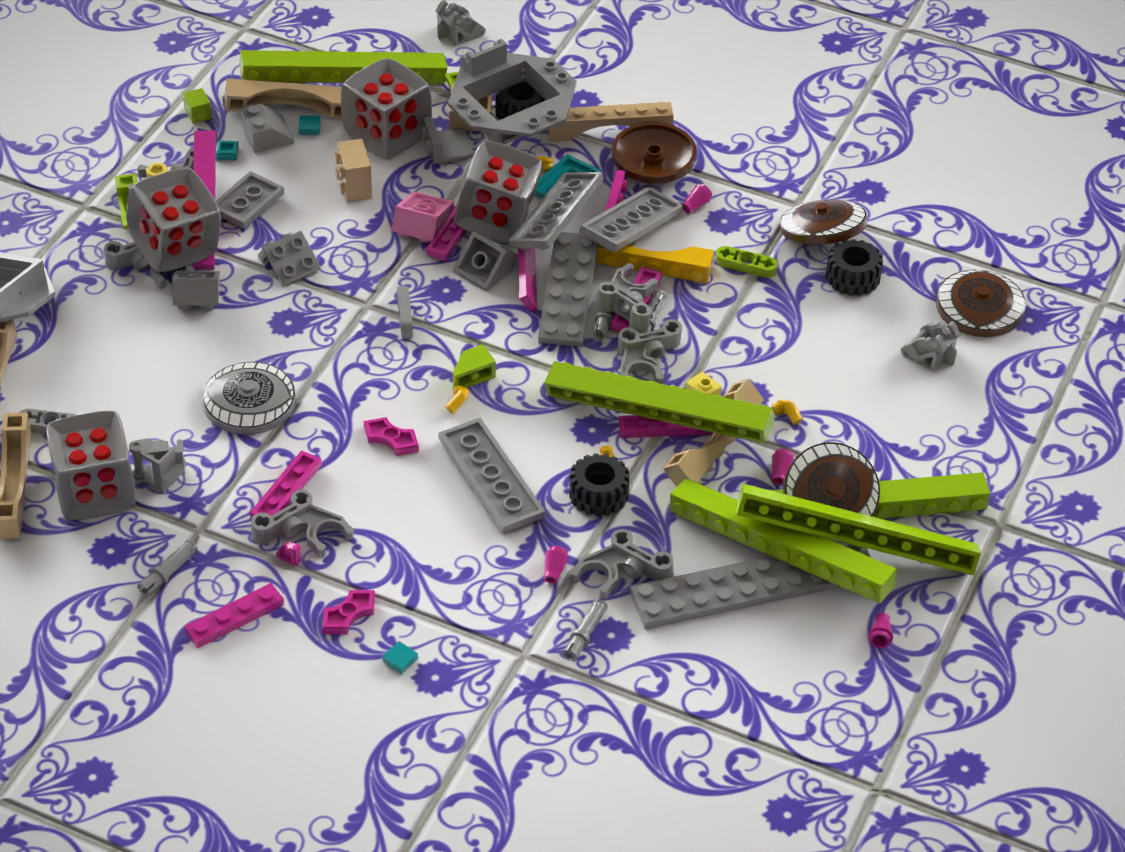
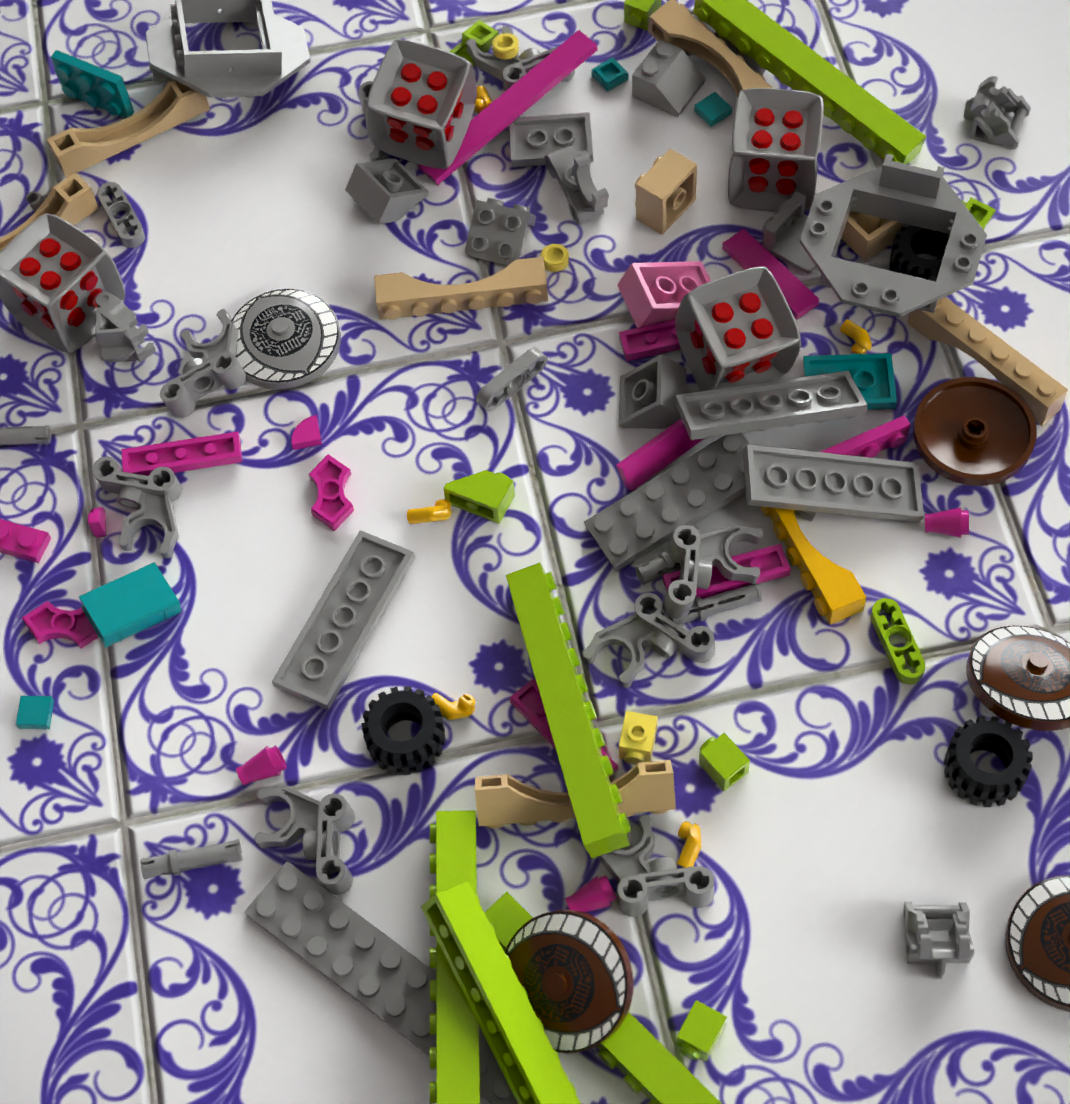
camera: 60 degrees right, 15 degrees up
none -> teal piece [79,562,182,648]
none -> light grey piece [160,309,246,418]
none -> dark pink tile [291,415,322,450]
none -> tan arch [374,257,548,320]
none -> light yellow tile [541,244,569,272]
none -> light grey piece [545,145,609,225]
none -> light grey piece [597,815,715,917]
none -> lime brick [676,1000,727,1062]
none -> lime brick [699,732,750,791]
none -> dark pink tile [722,229,819,319]

